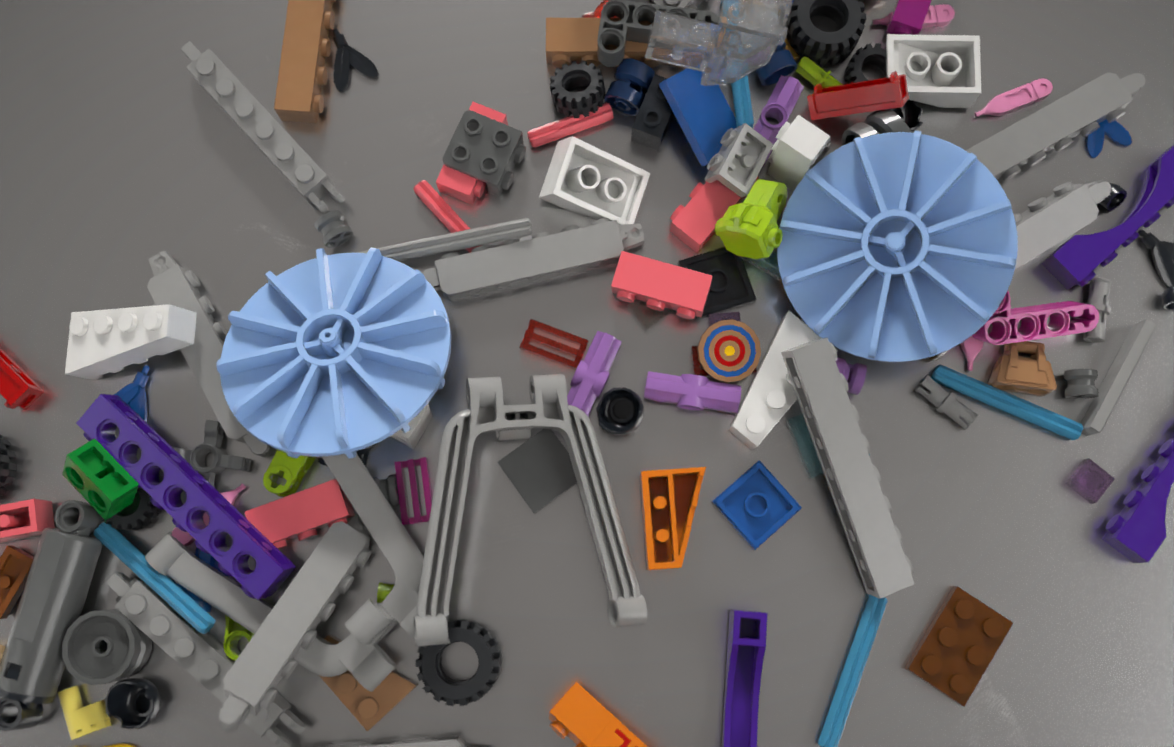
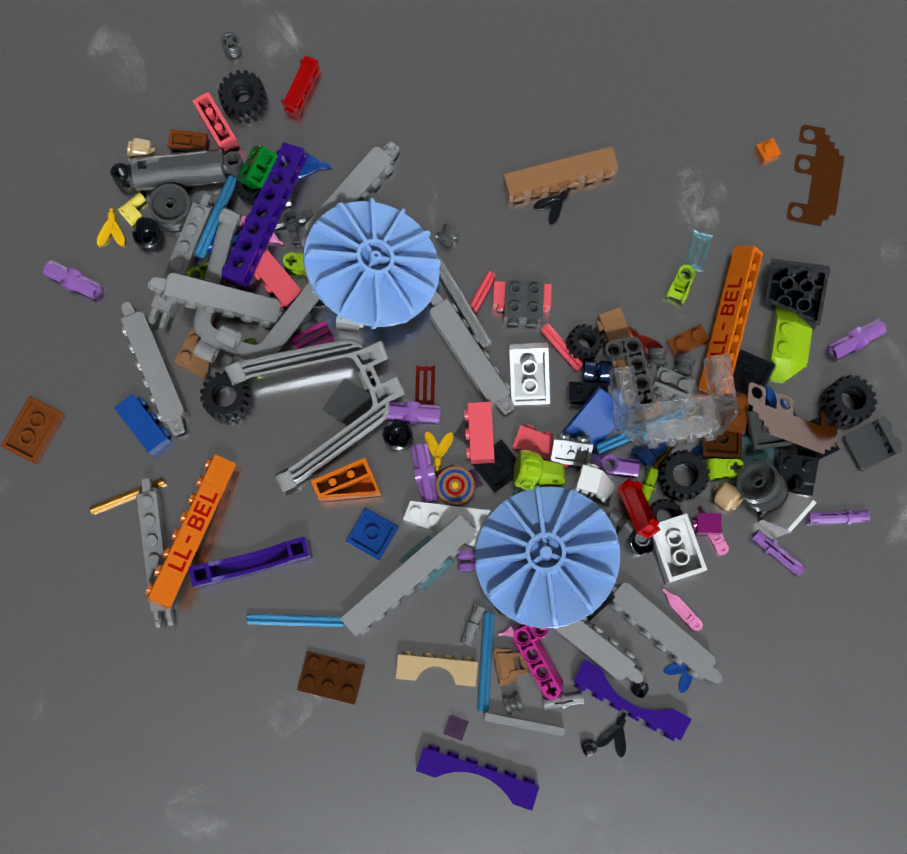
camera: 70 degrees right, 0 degrees up
white wedge [65,304,197,381] -> none
light grey hinge [180,41,345,215] -> none
none -> tan arch [396,651,478,687]
none -> yellow piece [424,431,453,471]

